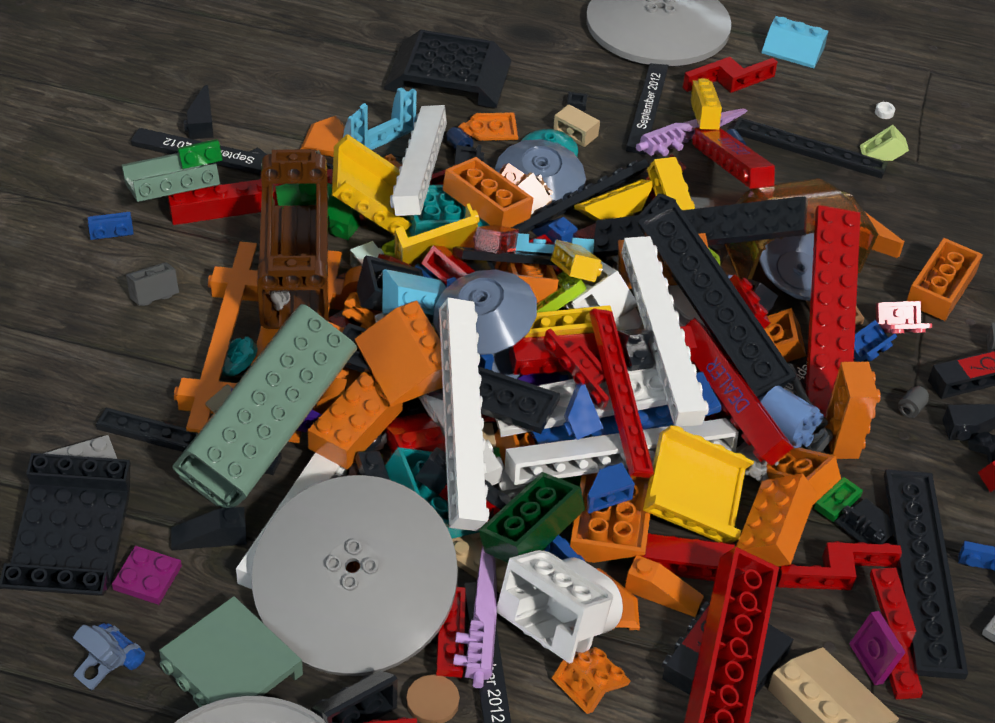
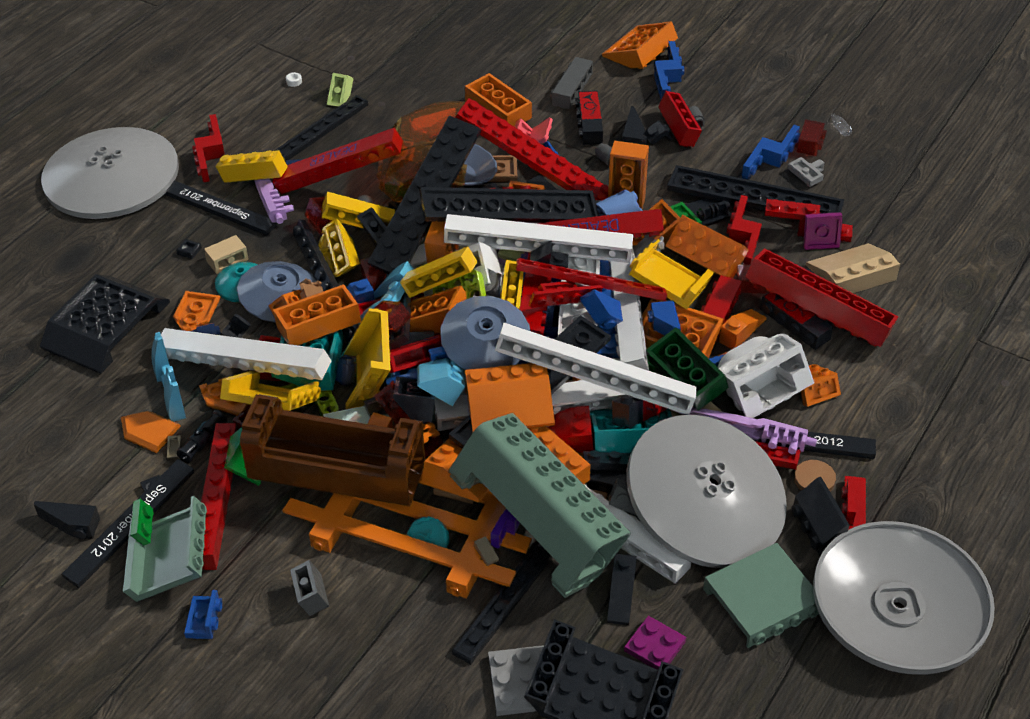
camera: 70 degrees left, 0 degrees up
sand blue piece [73,623,145,690] -> none
medium azure slope [762,16,828,68] -> none

